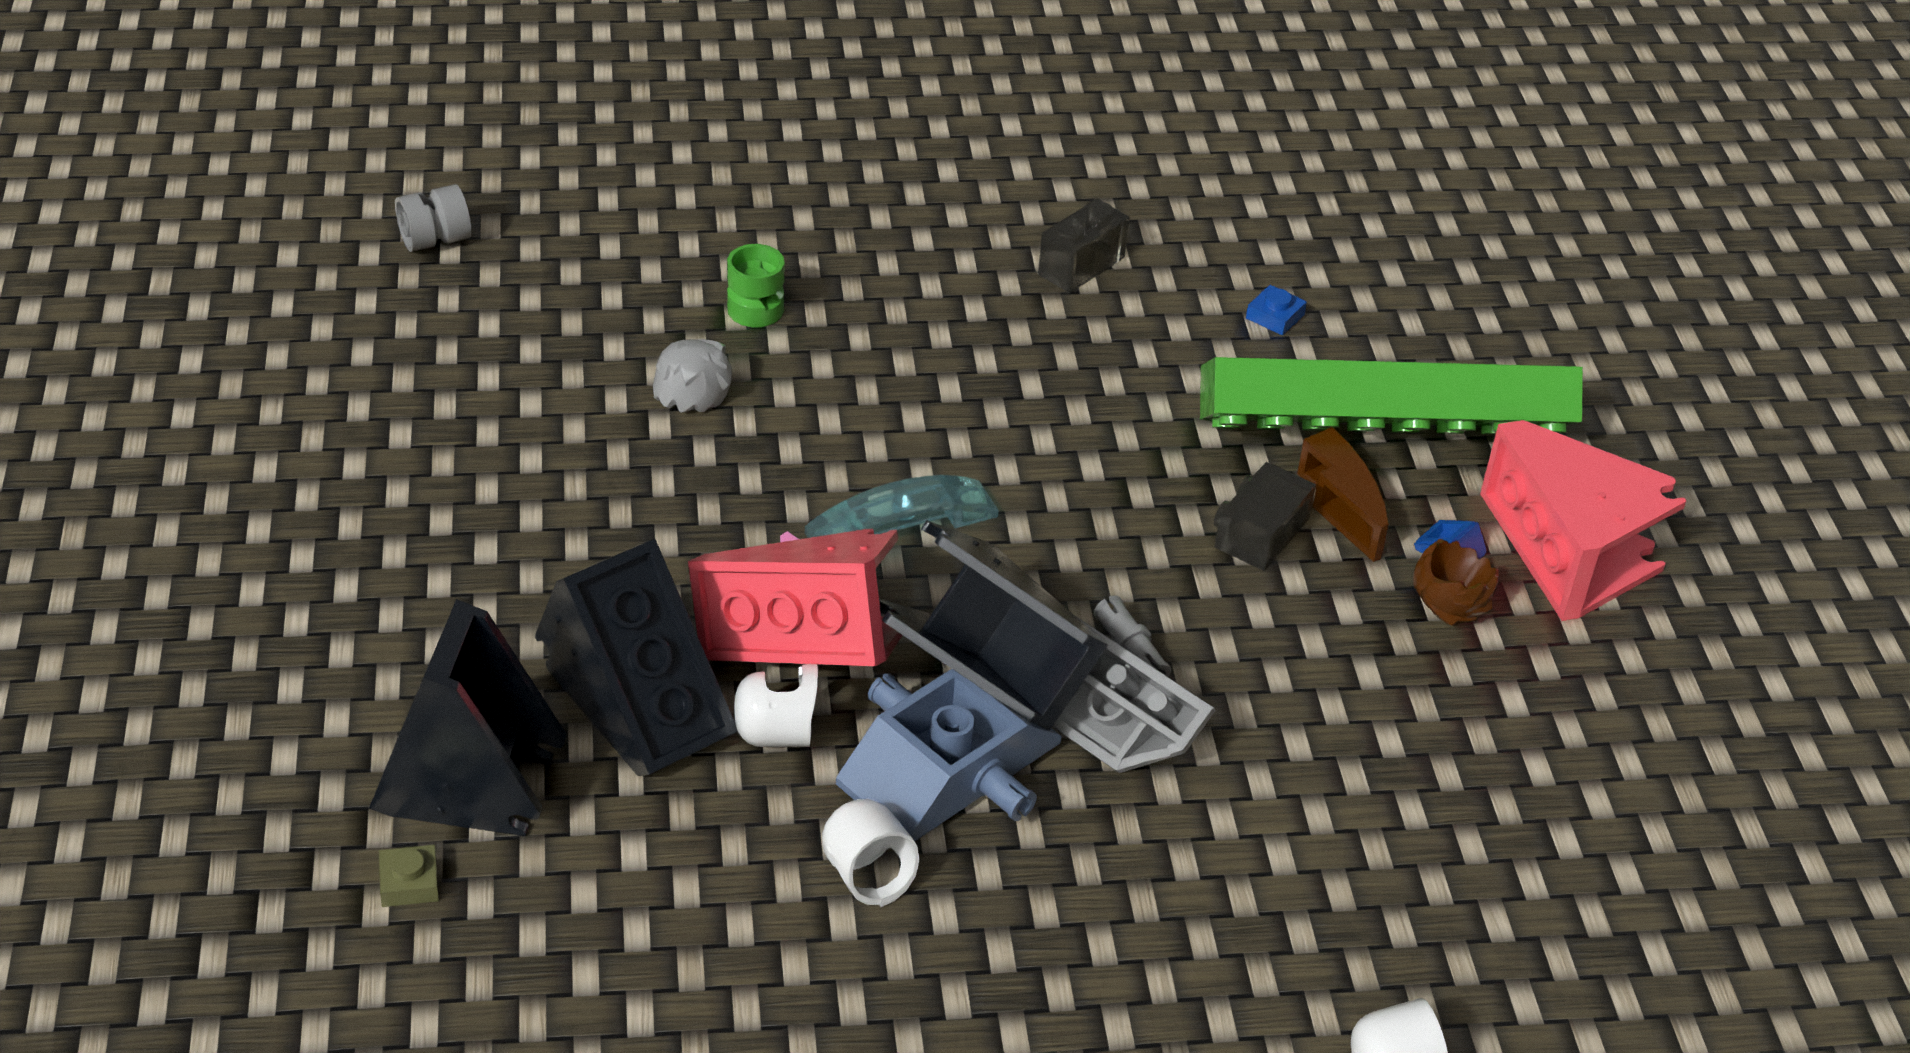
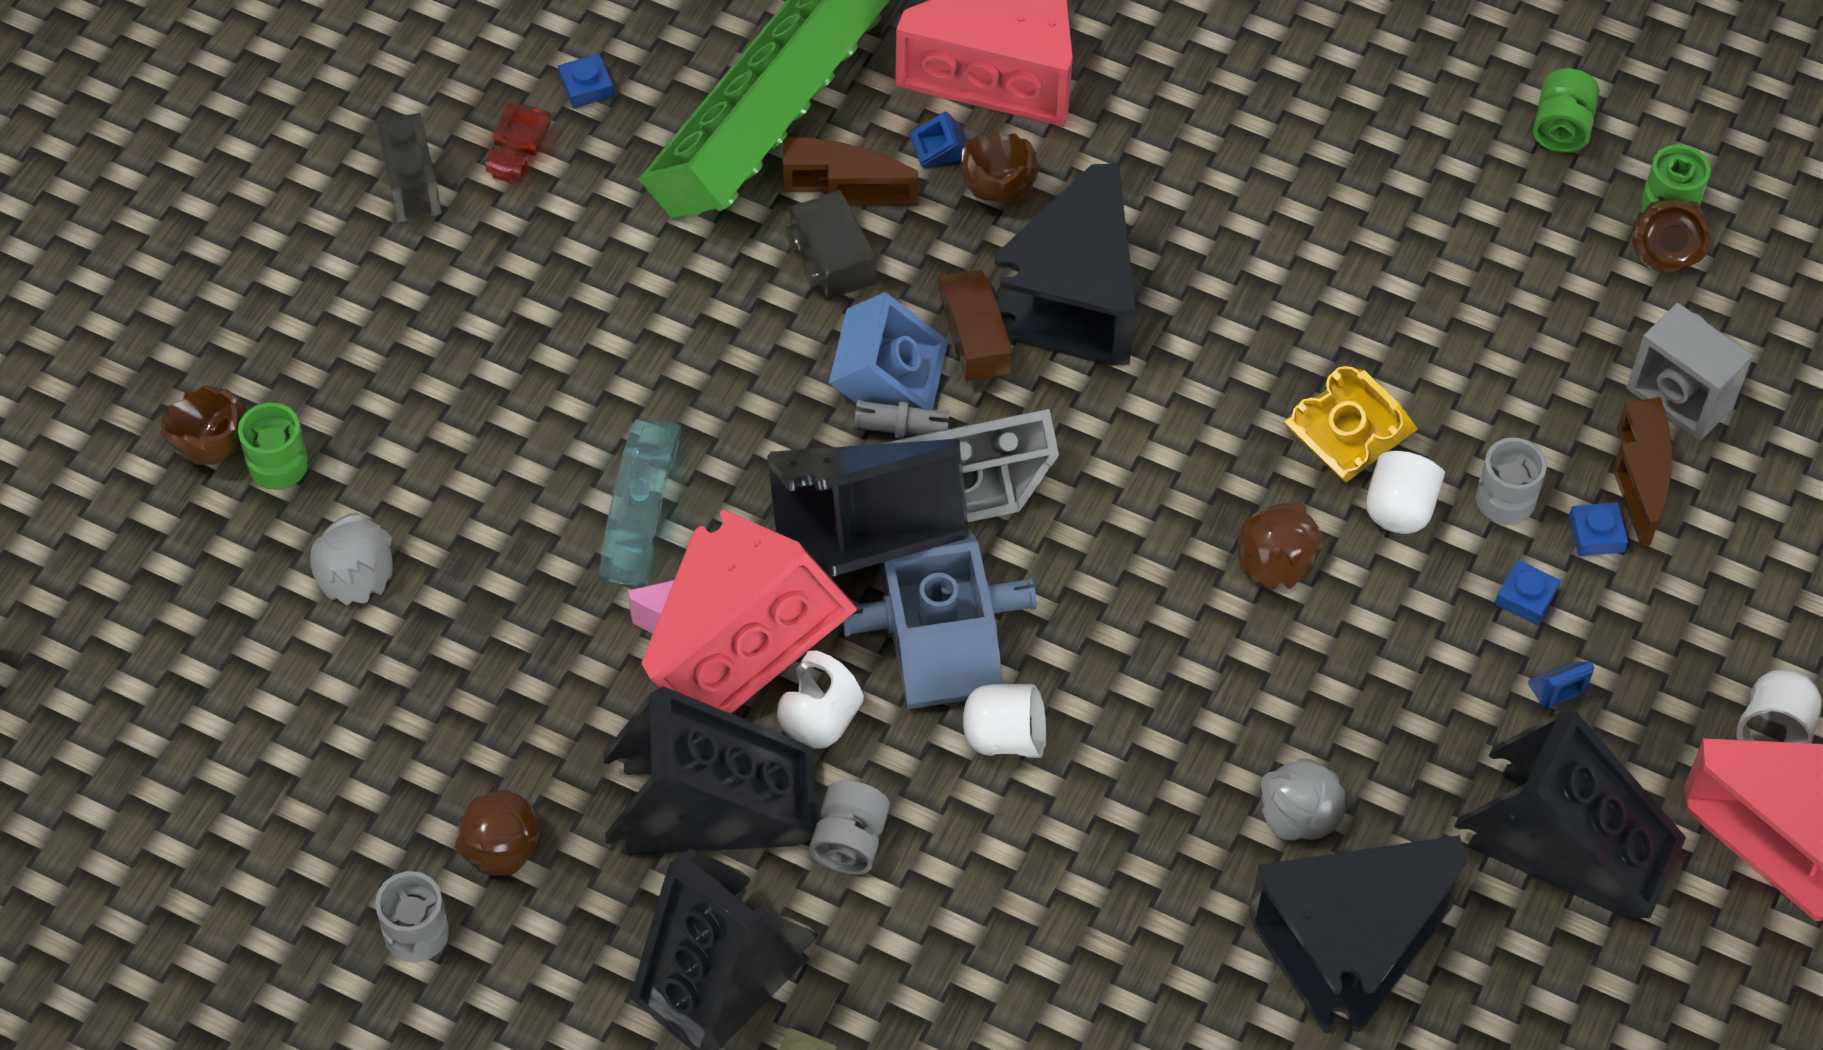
camera: 55 degrees left, 15 degrees up
none -> reddish brown hair [161,385,246,465]
none -> light grey wheel [375,871,449,963]
none -> reddish brown hair [454,790,542,876]
none -> clear red plate [486,102,551,184]
none -> light grey wheel [809,780,890,875]
none -> medium blue slope [829,292,949,410]
none -> reddish brown slope [937,269,1012,381]
none -> black ladder [995,163,1136,365]
none -> reddish brown hair [1238,503,1325,590]
none -> yellow slope [1283,366,1418,483]

